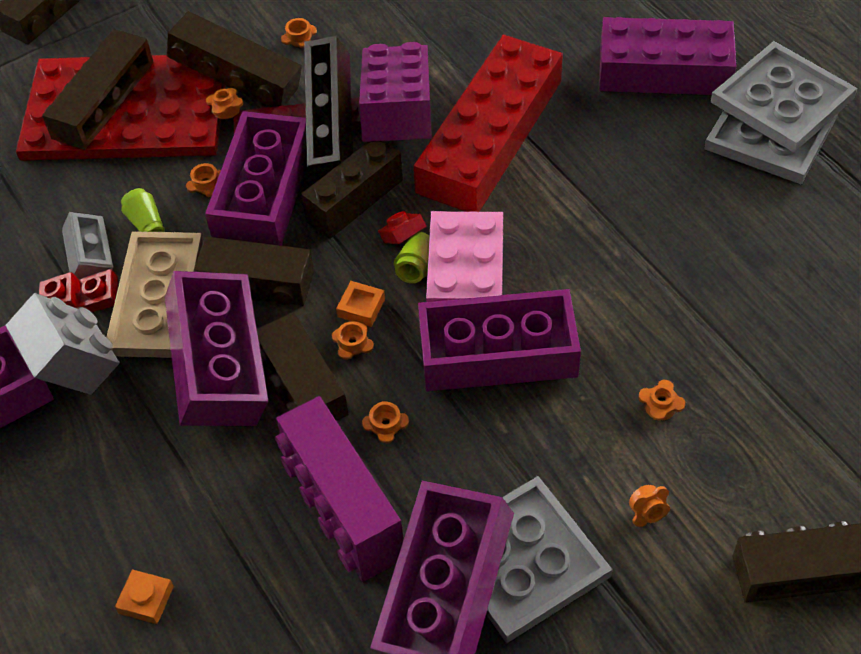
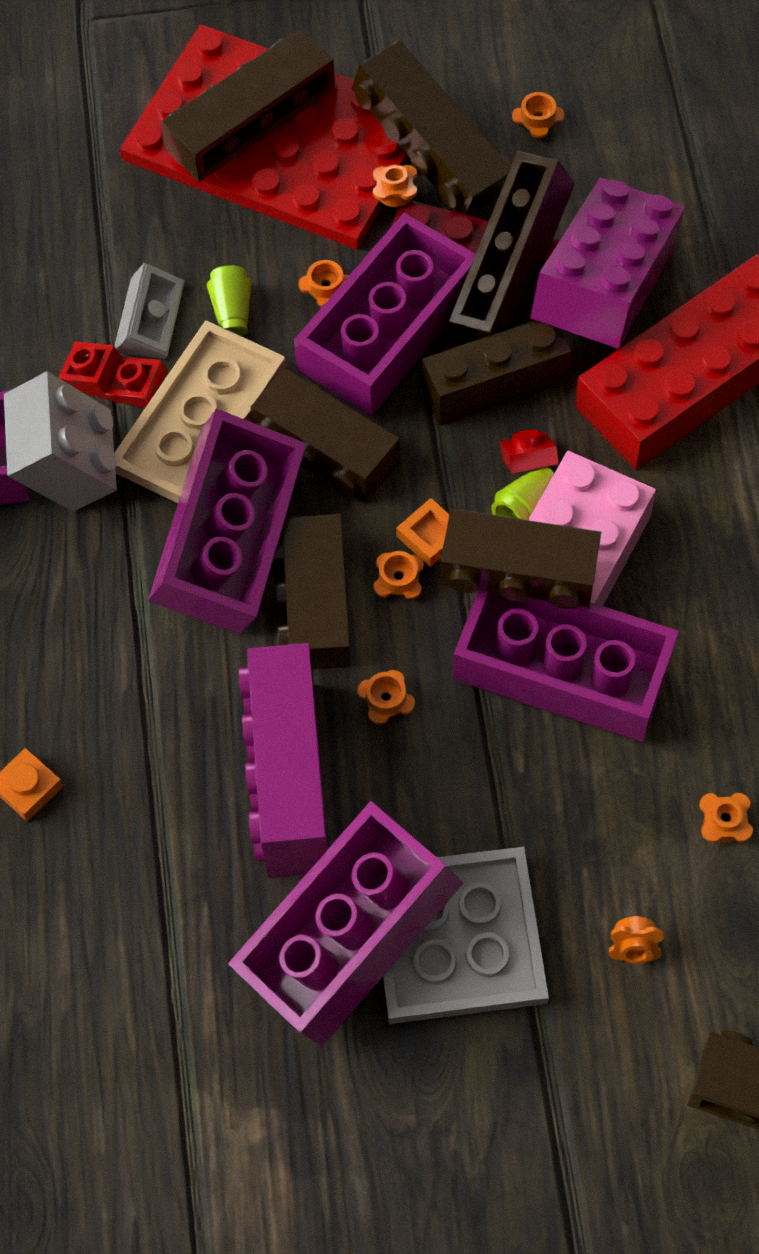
camera: 25 degrees right, 10 degrees up
none -> dark brown brick [440,508,602,609]

